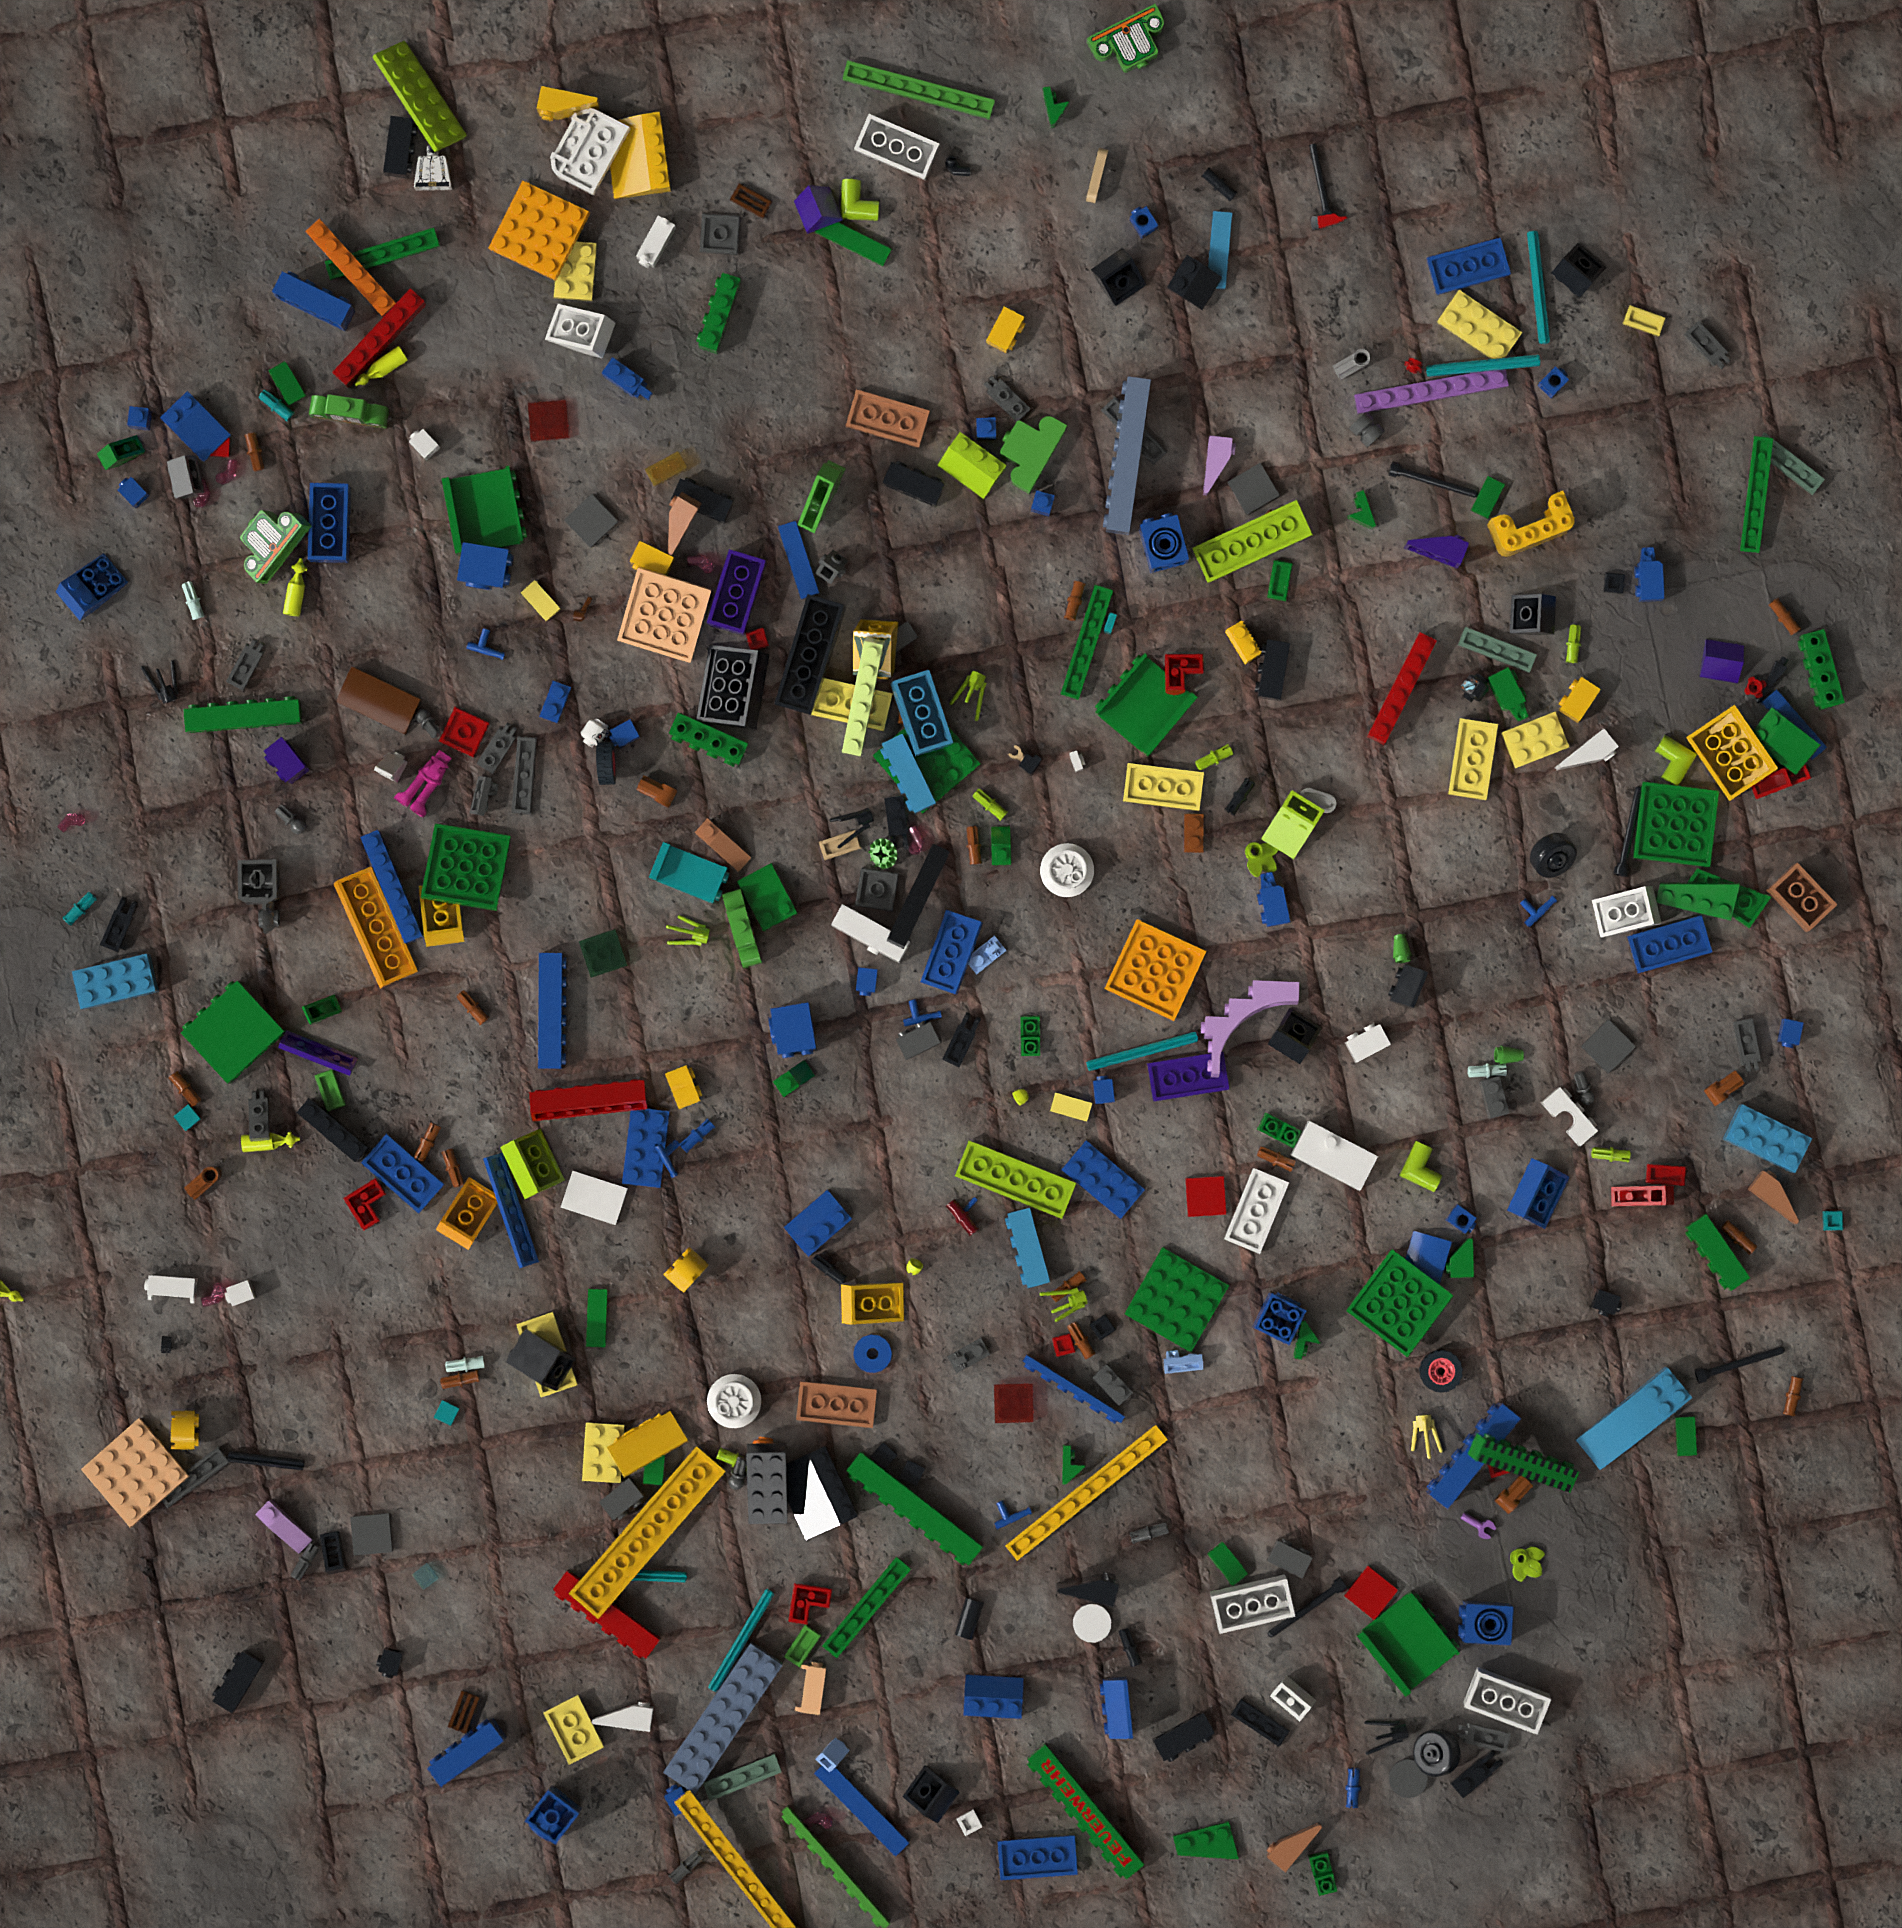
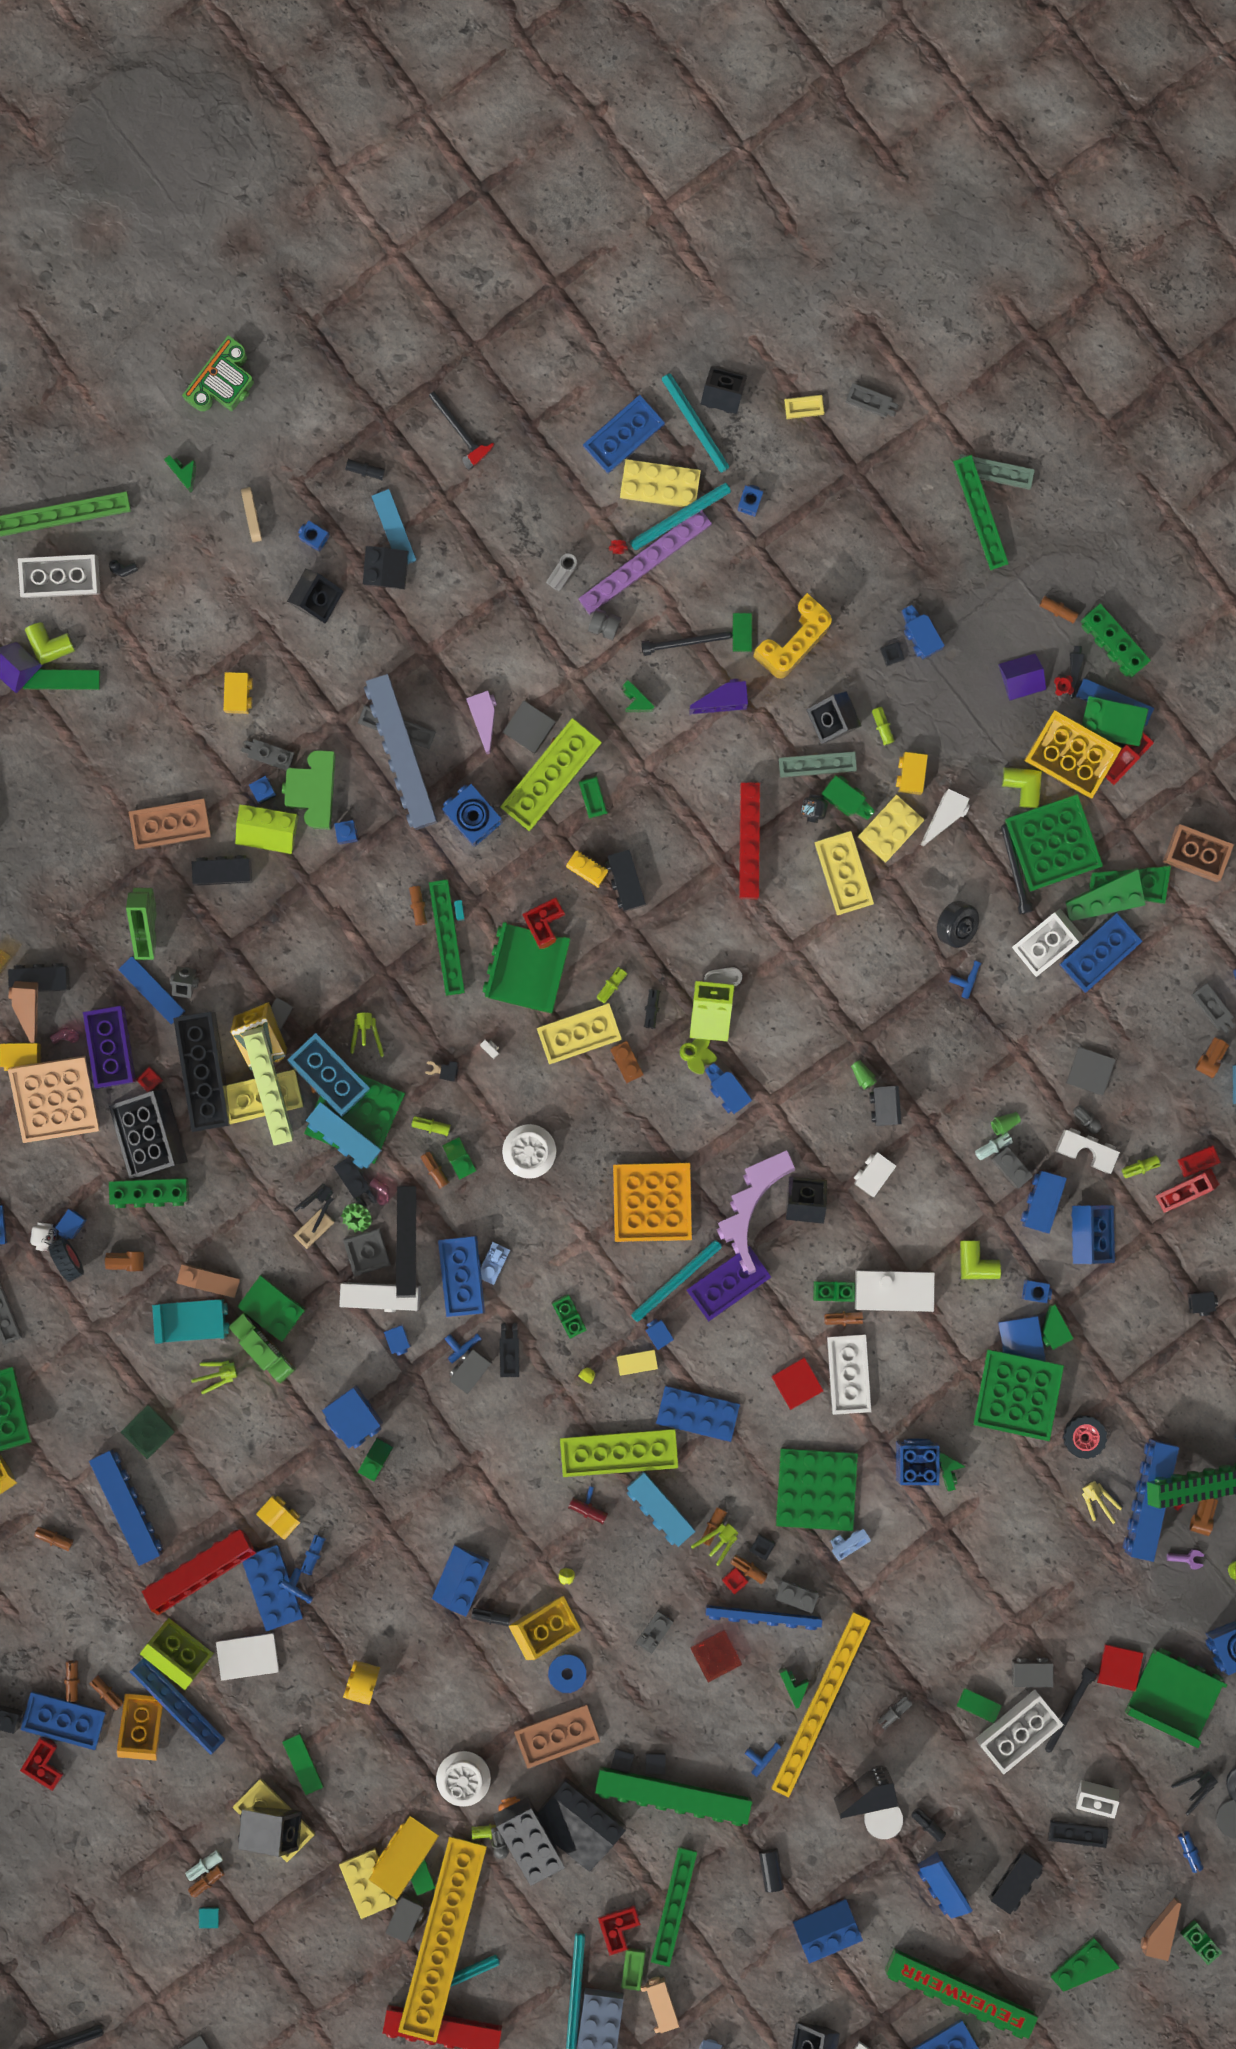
camera: 30 degrees left, 0 degrees up
none -> blue slope [1021,1171,1067,1234]

